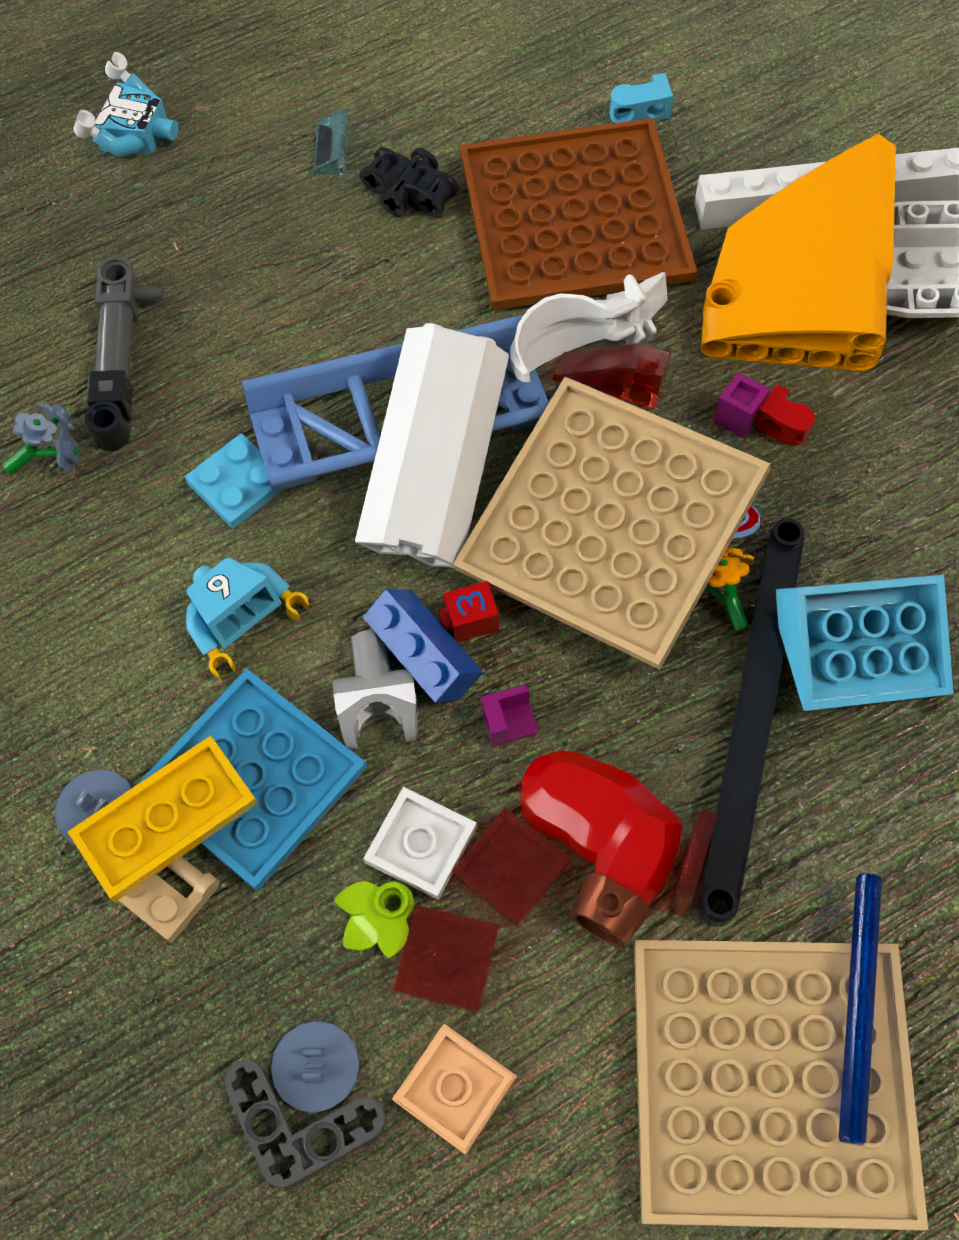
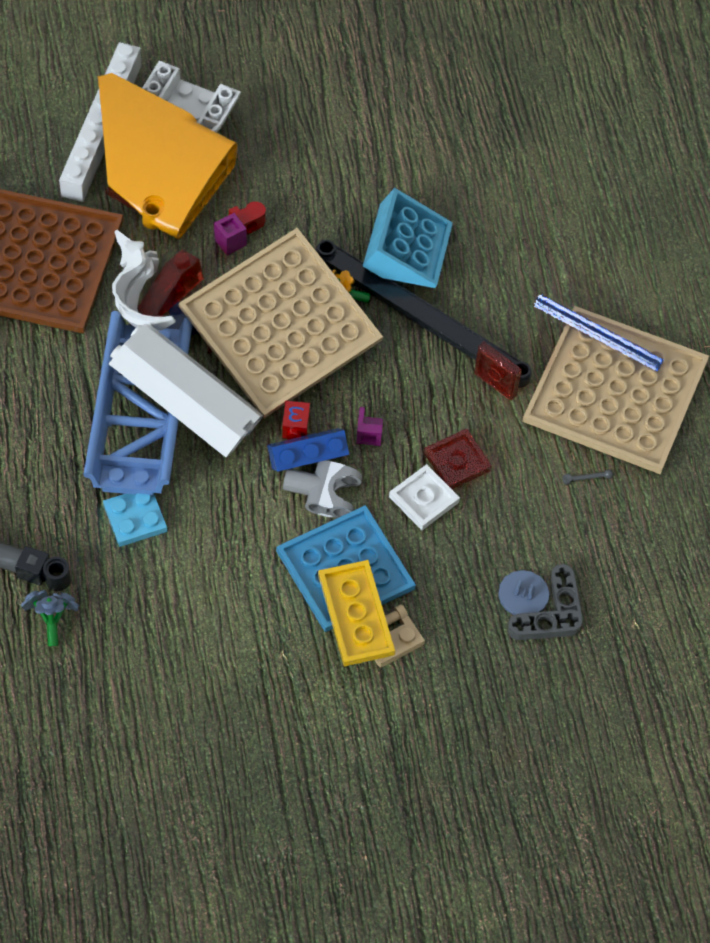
camera: 75 degrees left, 5 degrees down
sand blue piece [55,770,132,846] -> none
medium azure torso [186,558,309,680] -> none
lime plate [334,881,414,958] -> none
light nougat tile [392,1024,517,1155] -> none
clear red plate [393,905,499,1013] -> none
red piece [519,750,683,948] -> none
none -> dark grey hinge [562,469,613,485]

